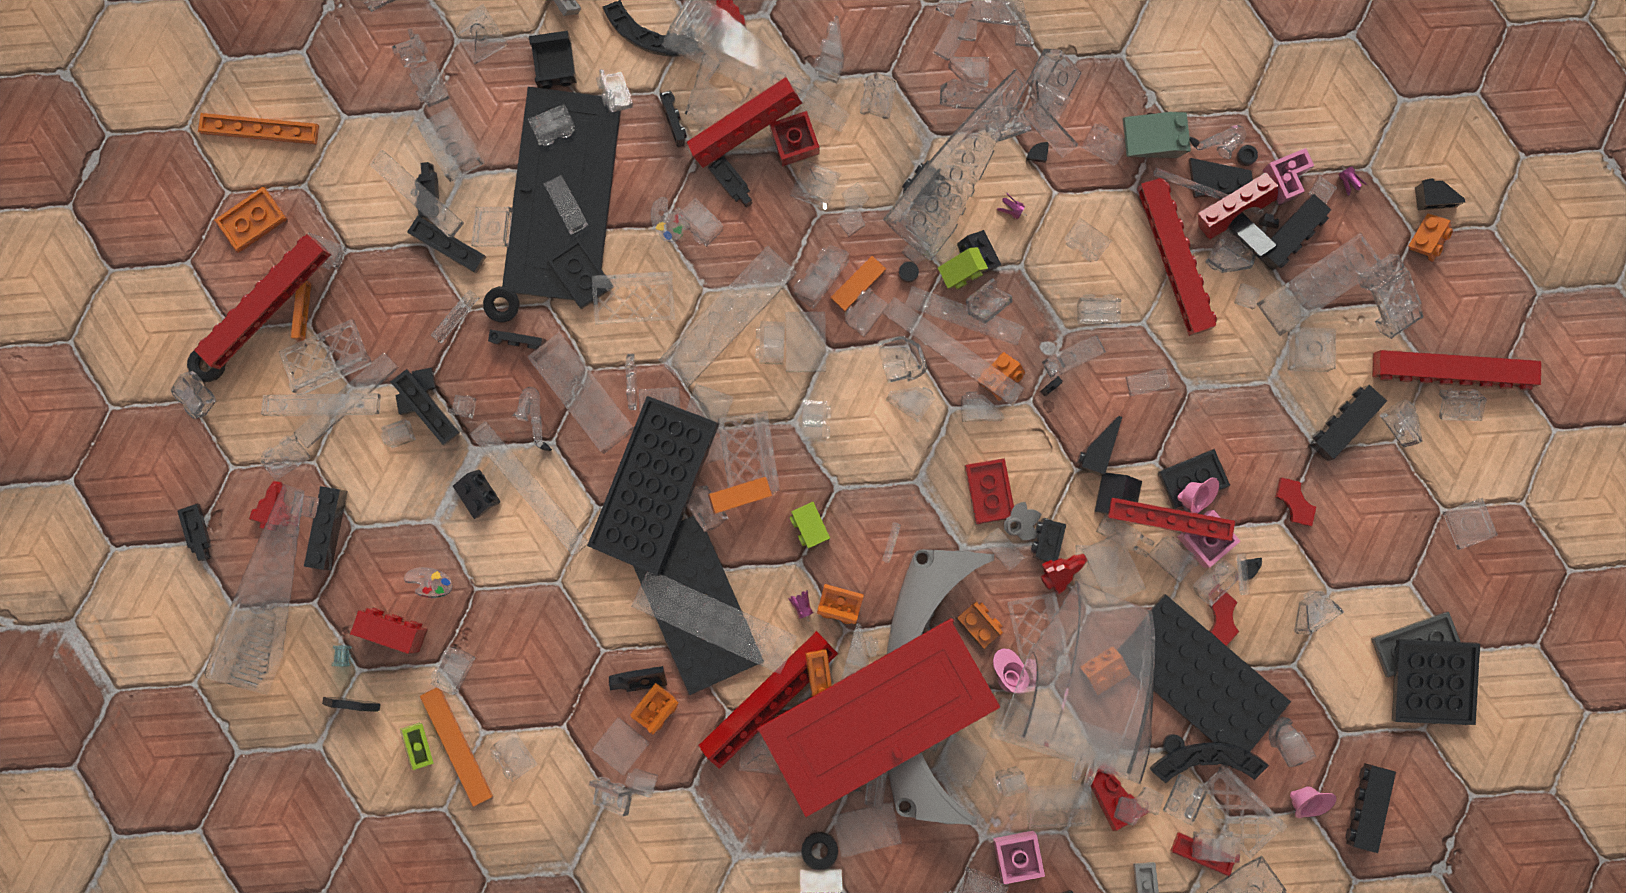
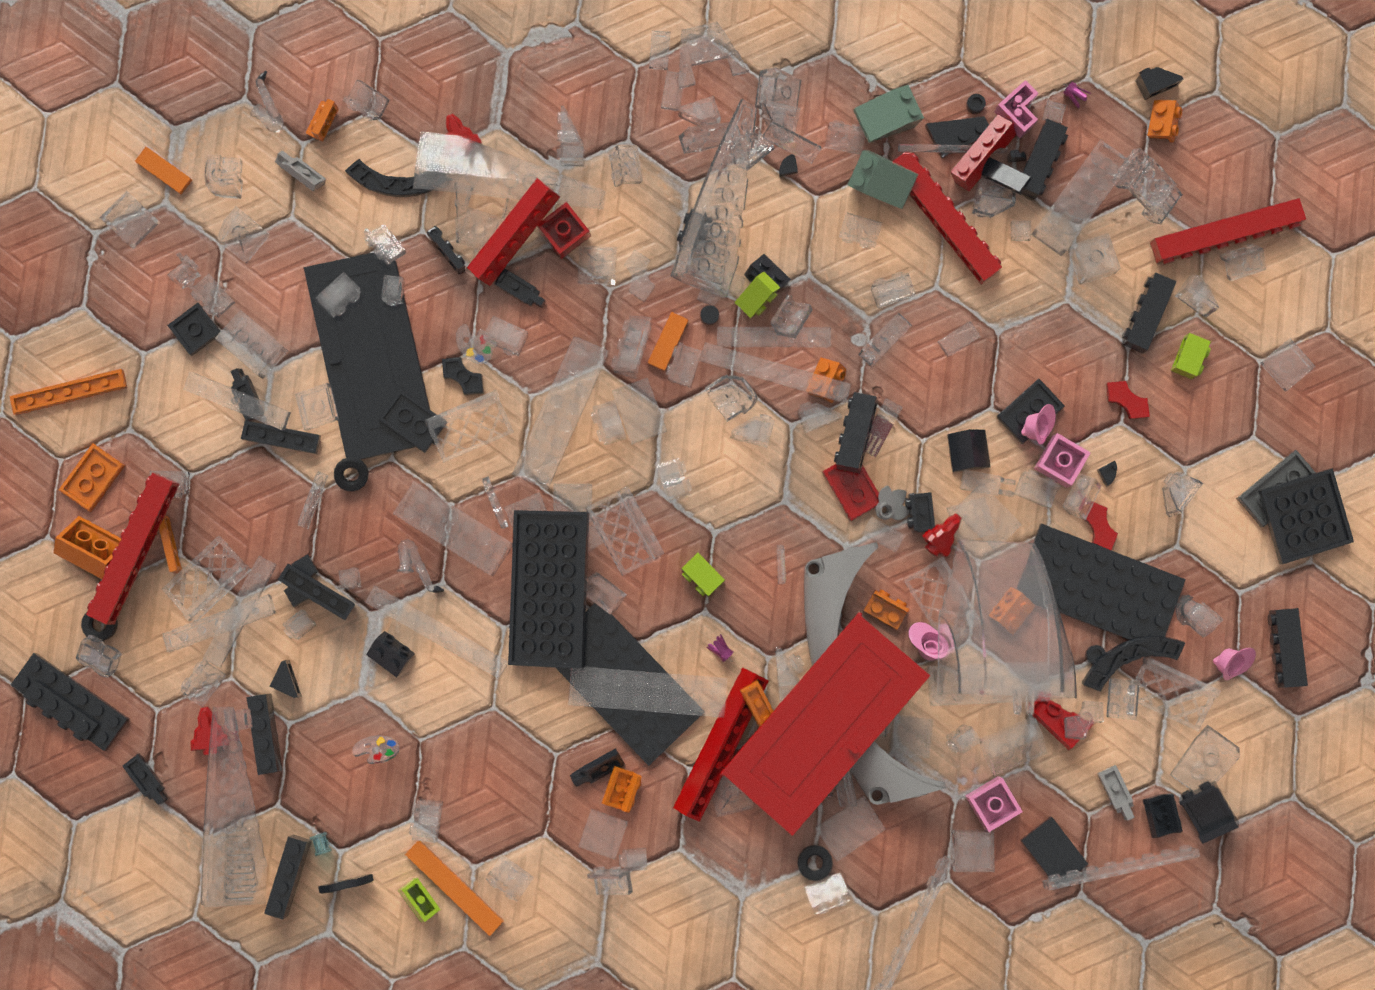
camera: 20 degrees left, 0 degrees up
red brick [350,607,428,654] -> none
black hinge [488,329,547,350] -> none
black panel [529,31,577,89] -> none
clear slope [543,175,588,235] -> none
orange tile [708,477,772,514] -> none
orange bracket [817,584,864,624] -> none
flat silver piece [997,192,1027,220] -> none
black tile [1040,376,1063,396] -> none
black slope [1077,416,1122,476] -> none
red plate [1108,498,1235,542] -> none
red tile [1170,832,1237,877] -> none
clear piece [1189,125,1246,159] -> none
clear brick [1192,828,1241,863] -> none
clear tile [1236,553,1250,595] -> none
none -> black plate [11,653,130,751]
none -> orange slope [53,516,121,579]
none -> black plate [167,303,222,356]
none -> black brick [264,834,312,919]
none -> black slope [269,660,302,698]
none -> clear brick [381,275,405,306]
none -> black tile [442,357,484,395]
none -> black brick [834,392,878,474]
none -> sand green slope [847,150,919,209]
none -> clear tile [866,398,903,458]
none -> lime brick [1171,333,1211,379]

